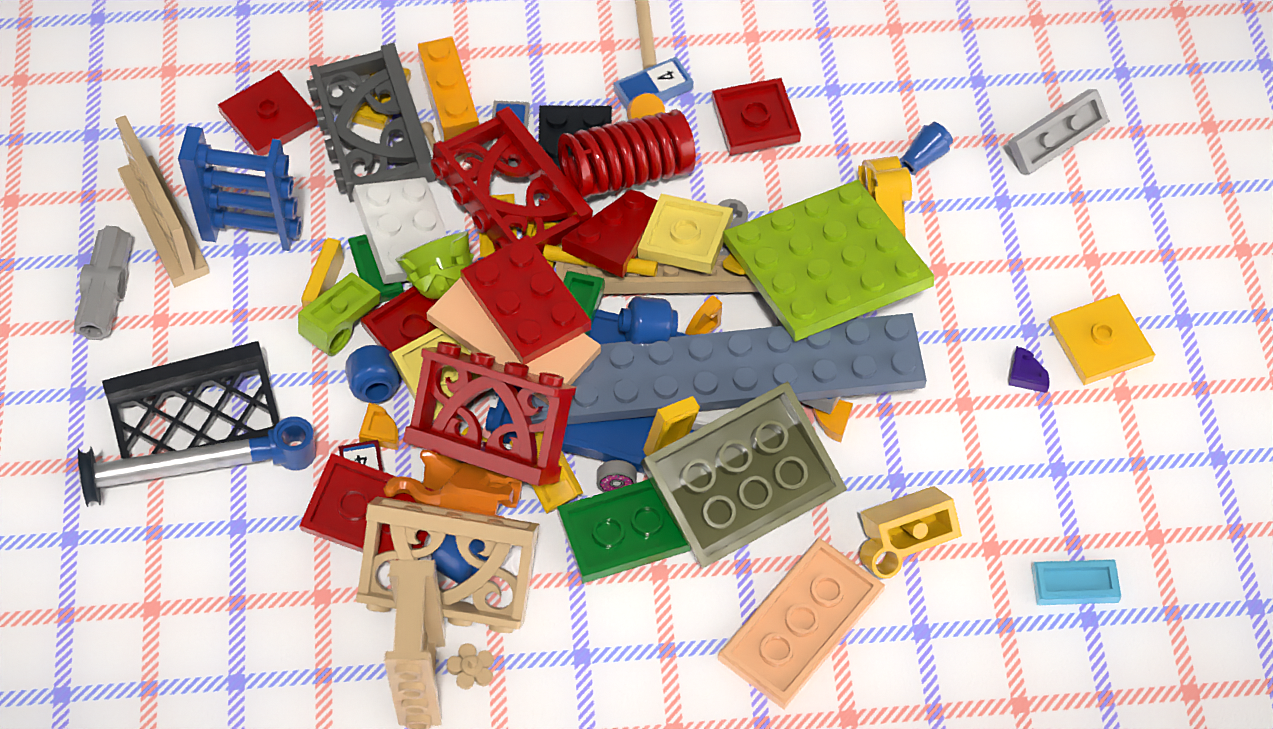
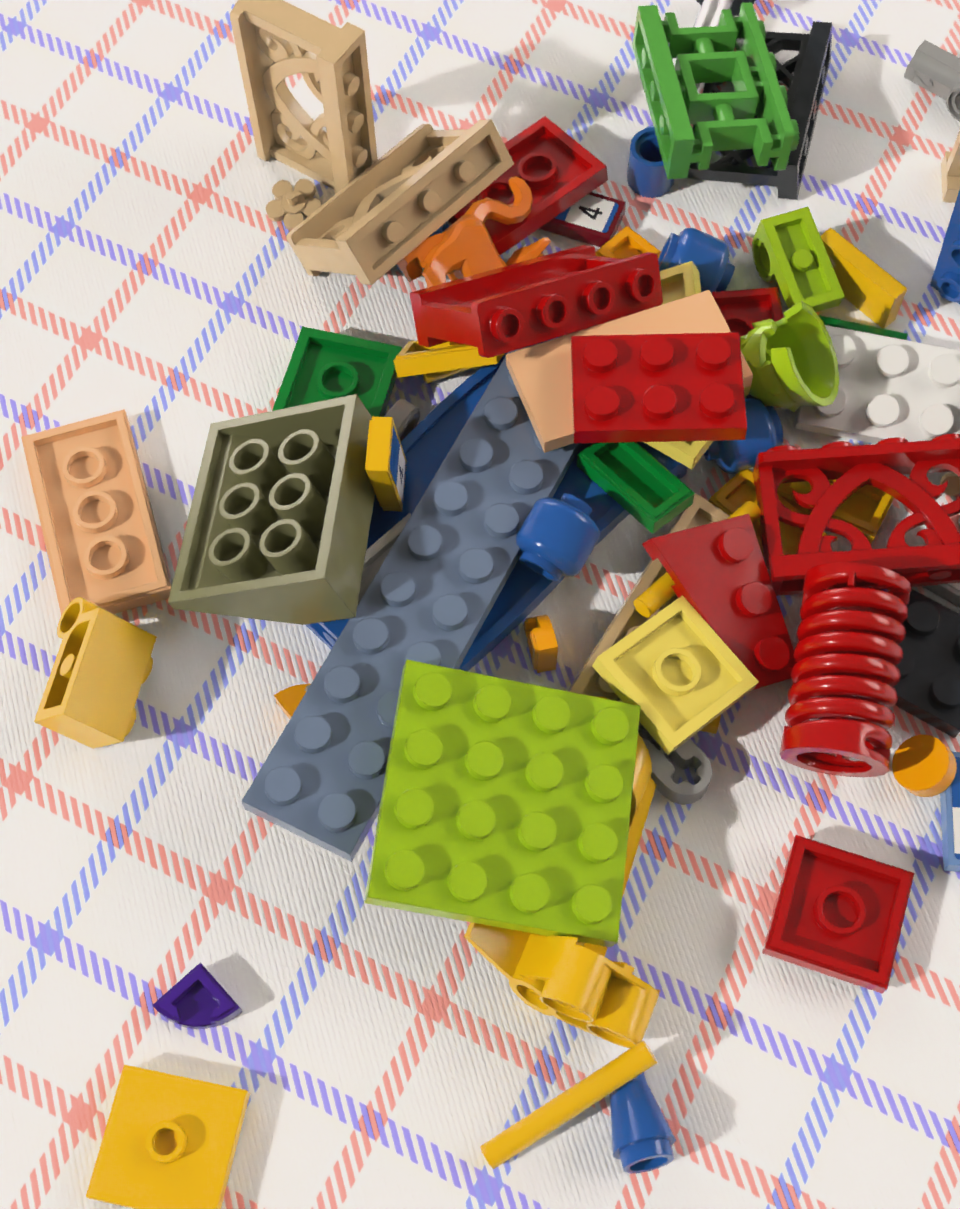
camera: 125 degrees right, 5 degrees up
none -> yellow bar [480,1040,658,1169]
none -> bright green fence [632,2,799,179]

